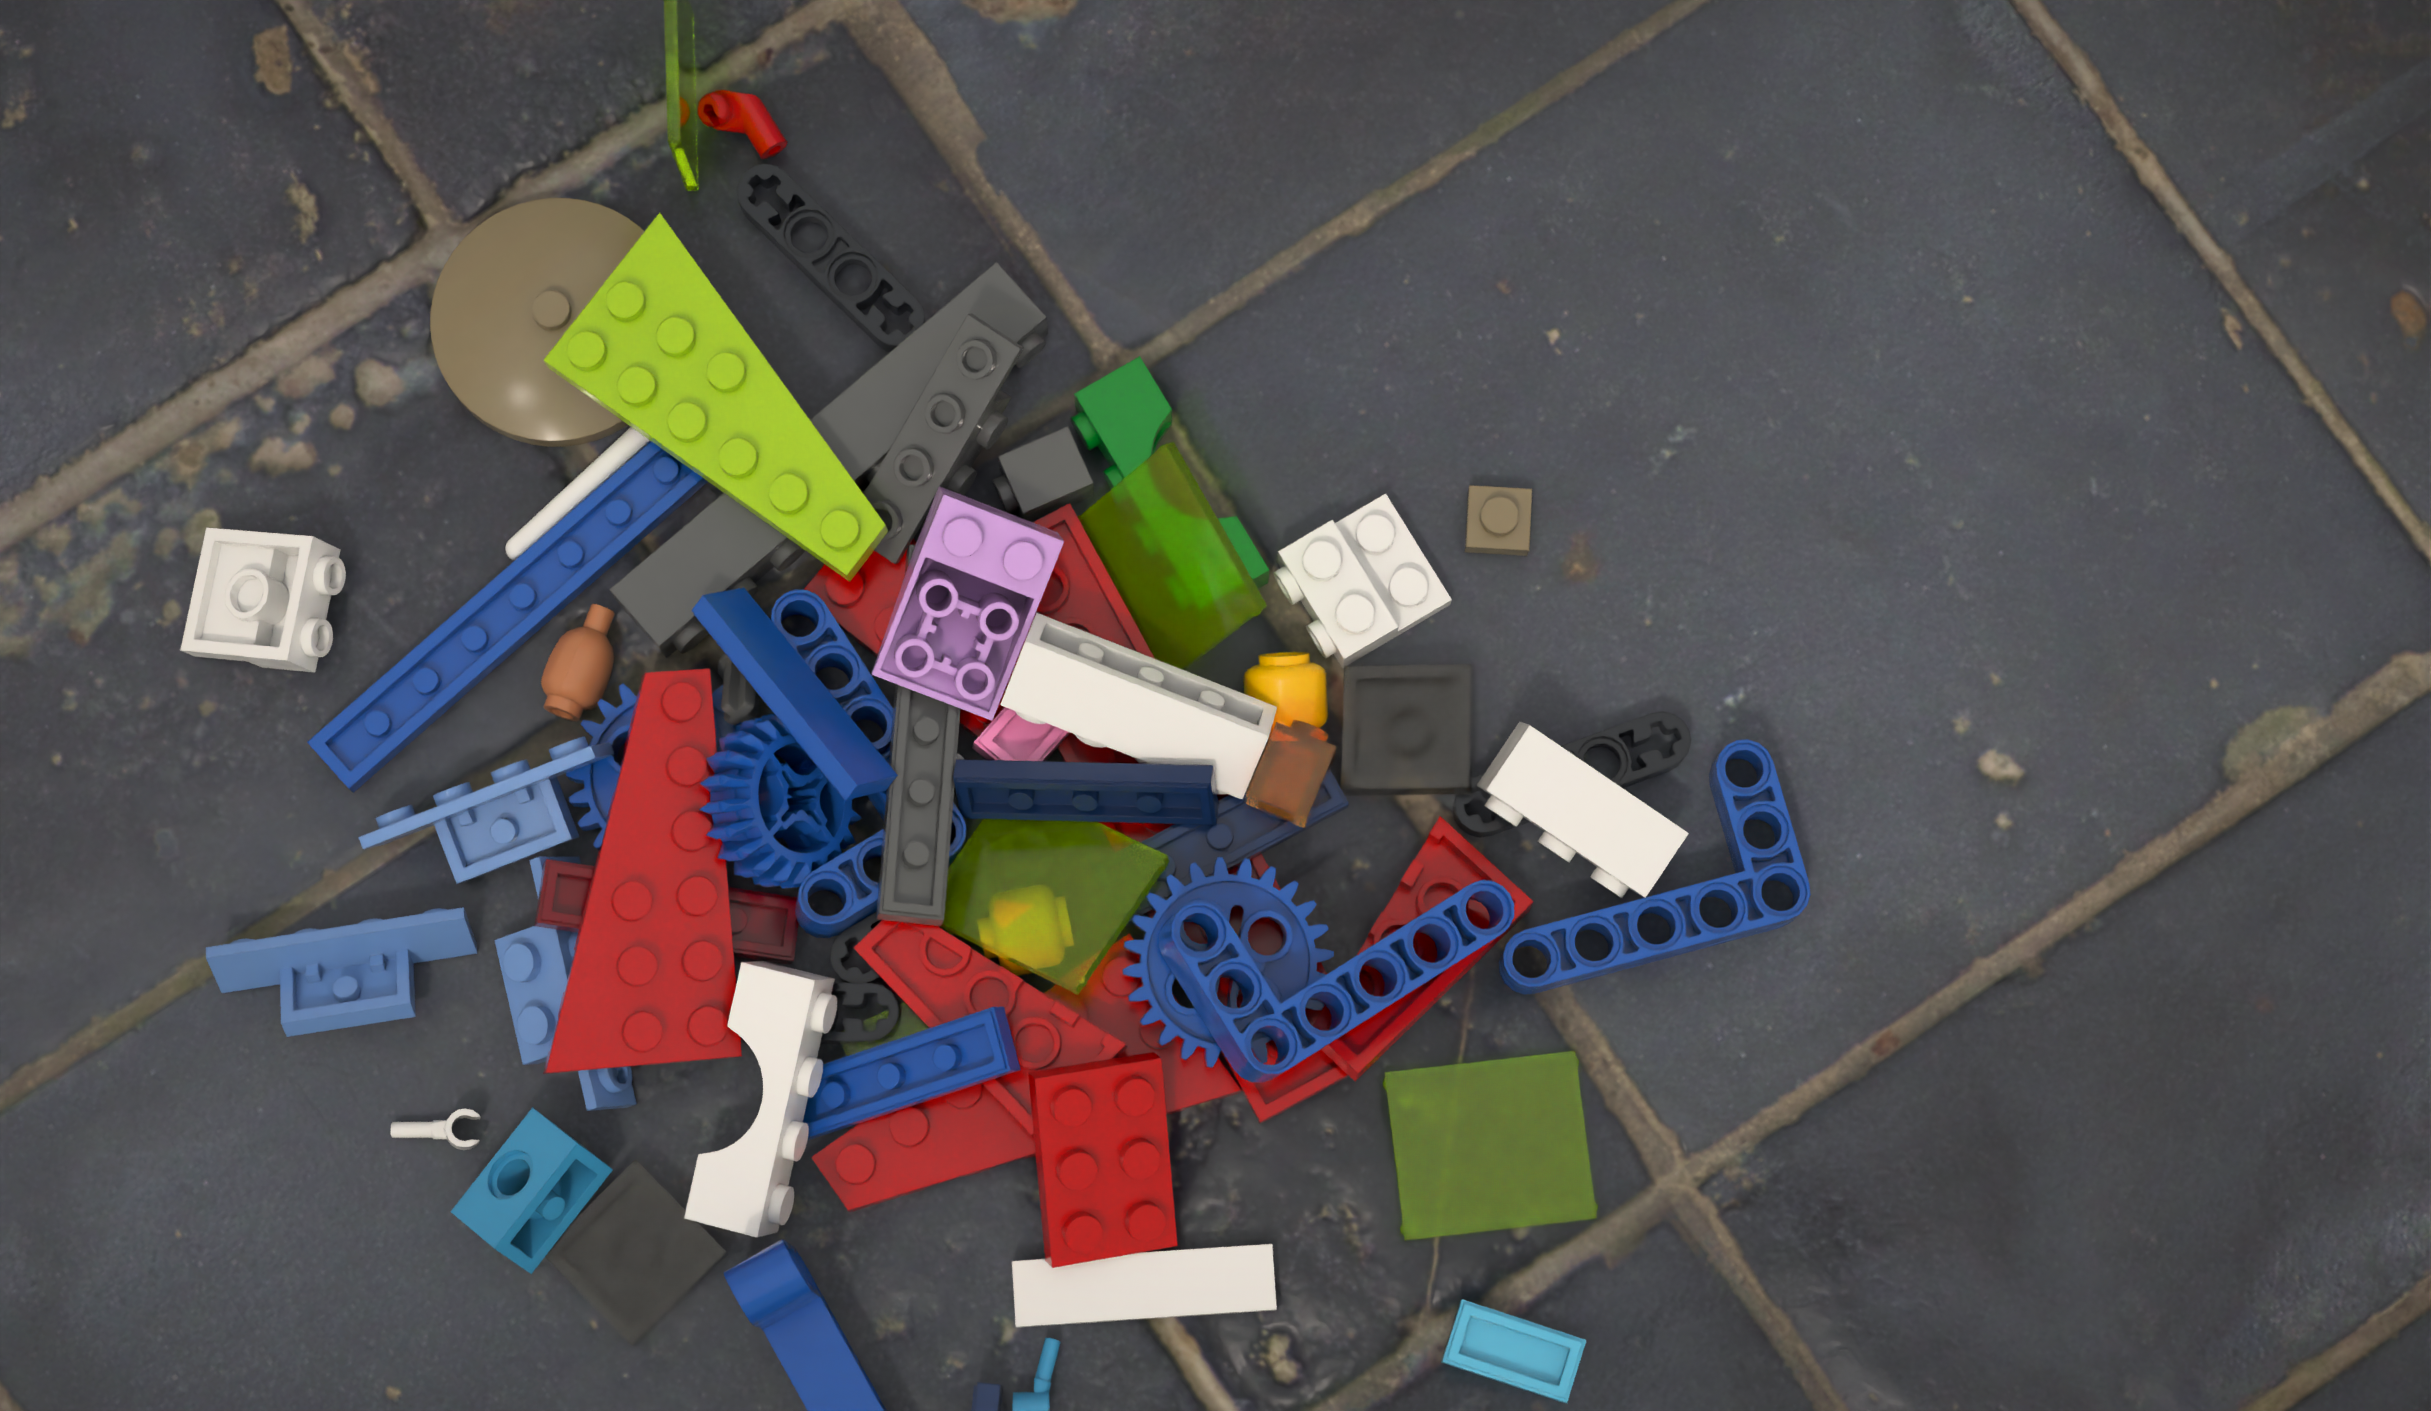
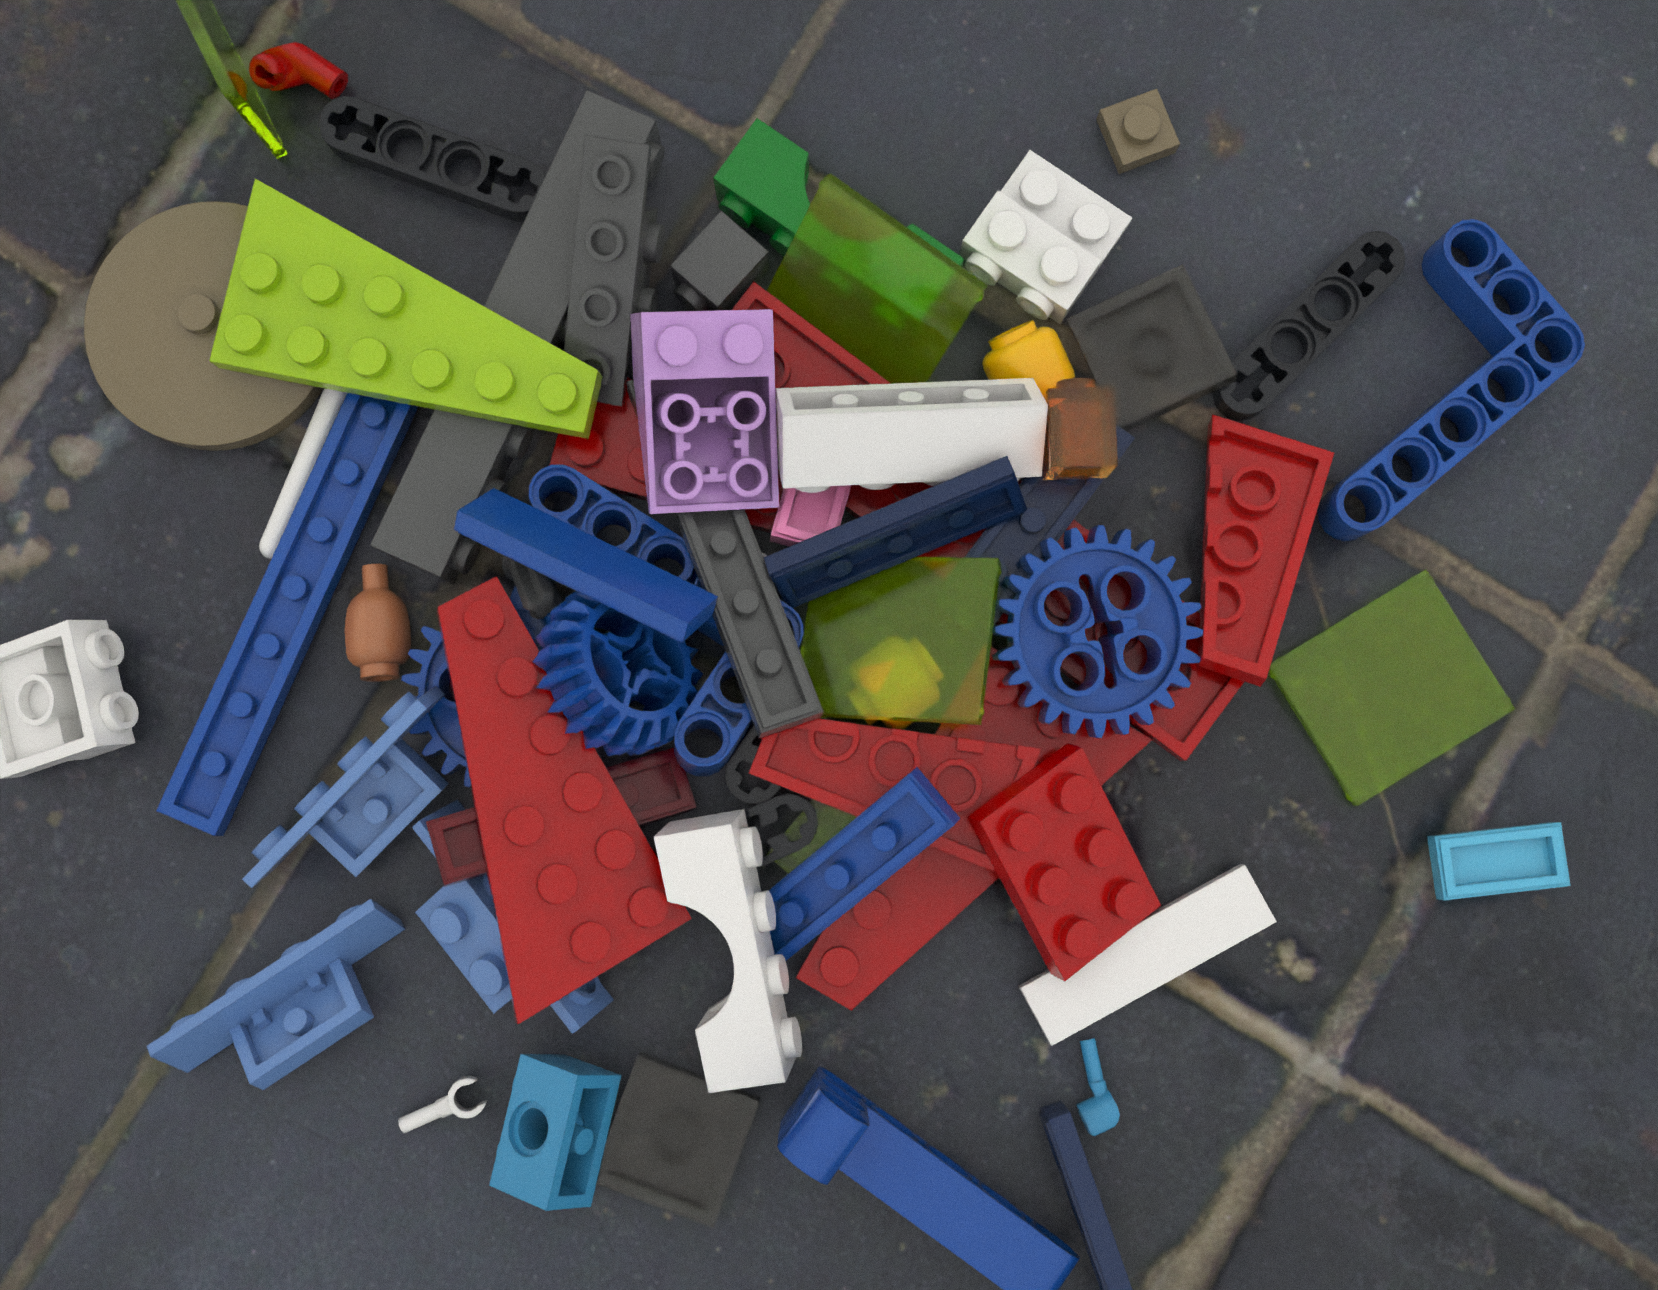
camera: 25 degrees left, 5 degrees up
blue beam [1159,880,1514,1083] -> none
white brick [1477,721,1689,898] -> none

